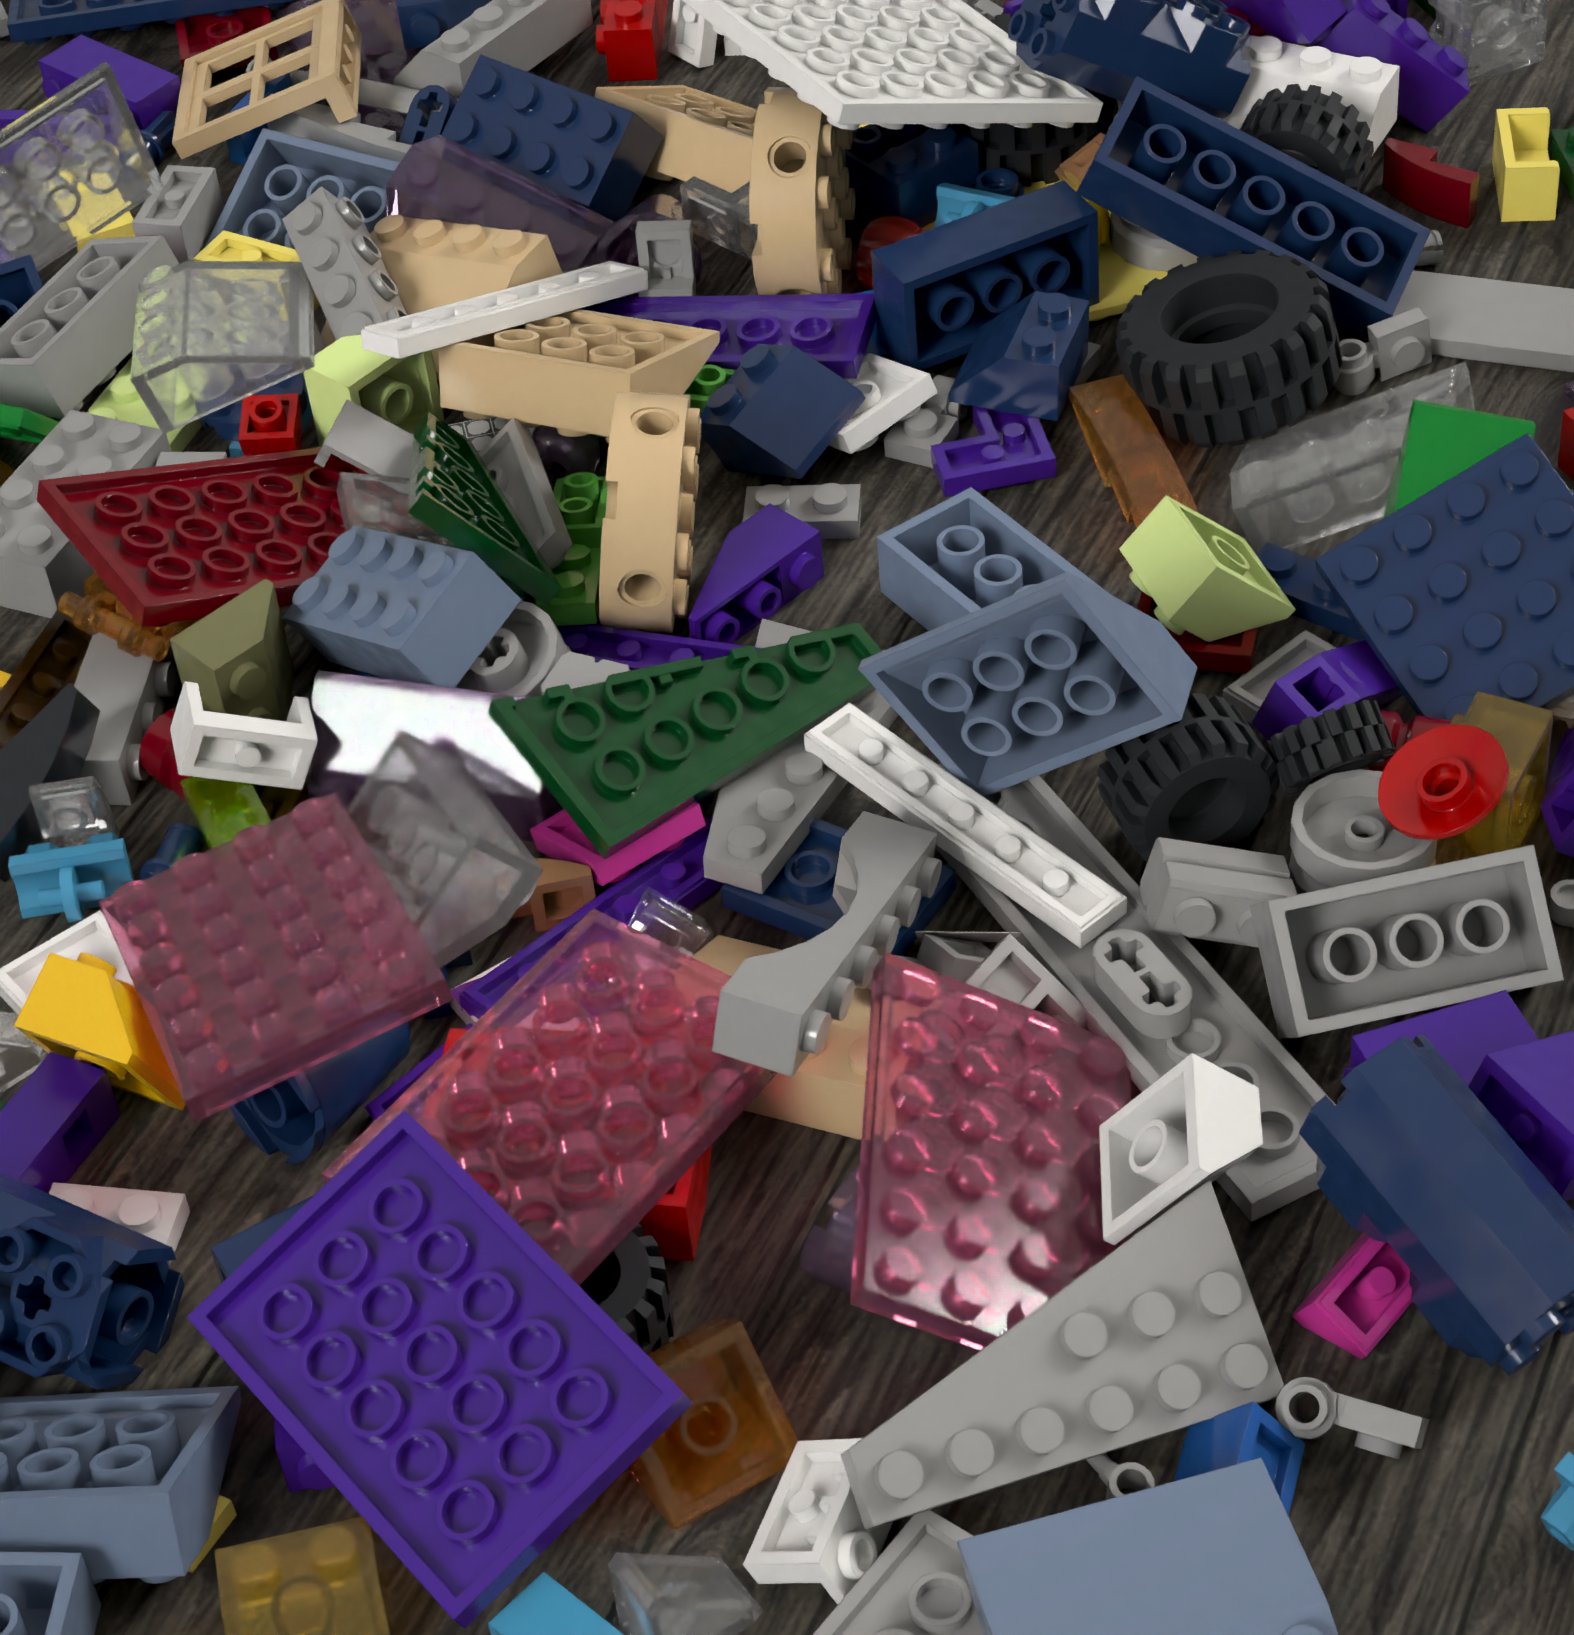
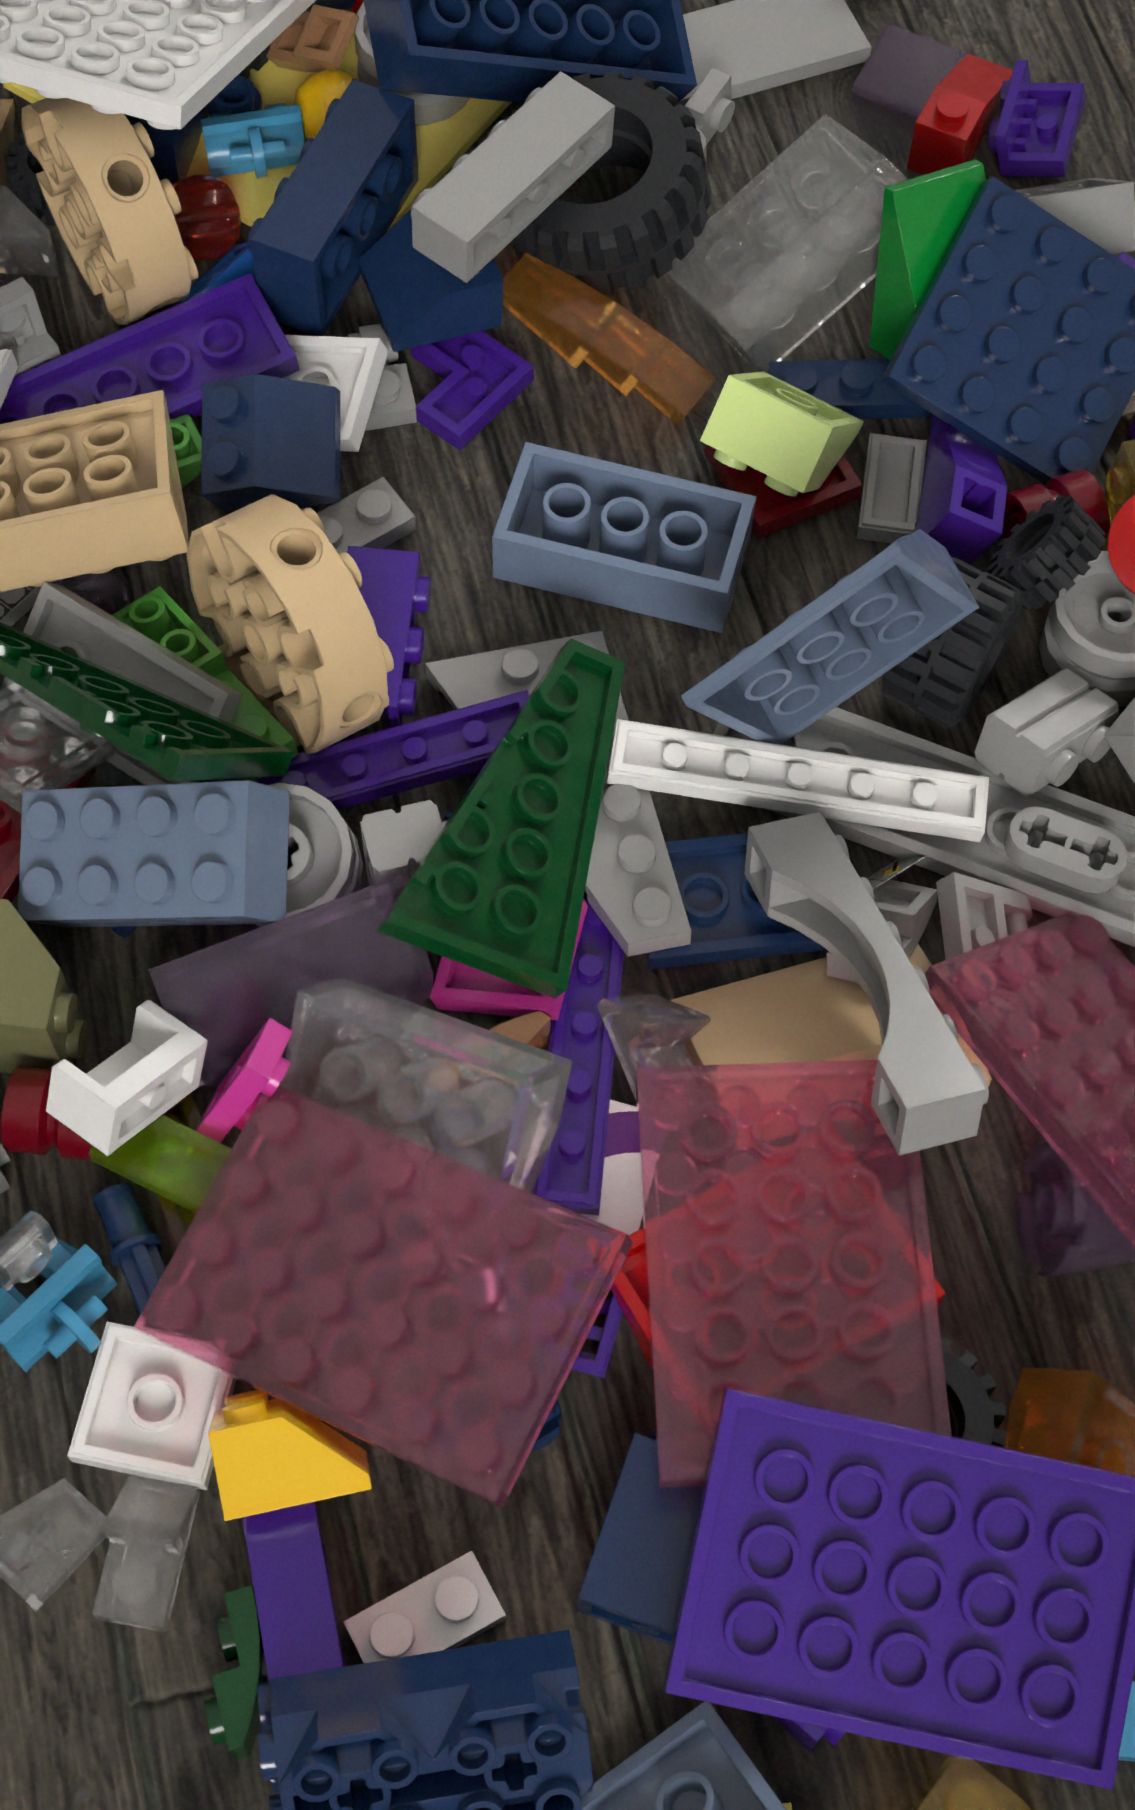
camera: 45 degrees left, 20 degrees up
none -> dark pink plate [194,1018,293,1147]
none -> light grey brick [411,71,615,283]

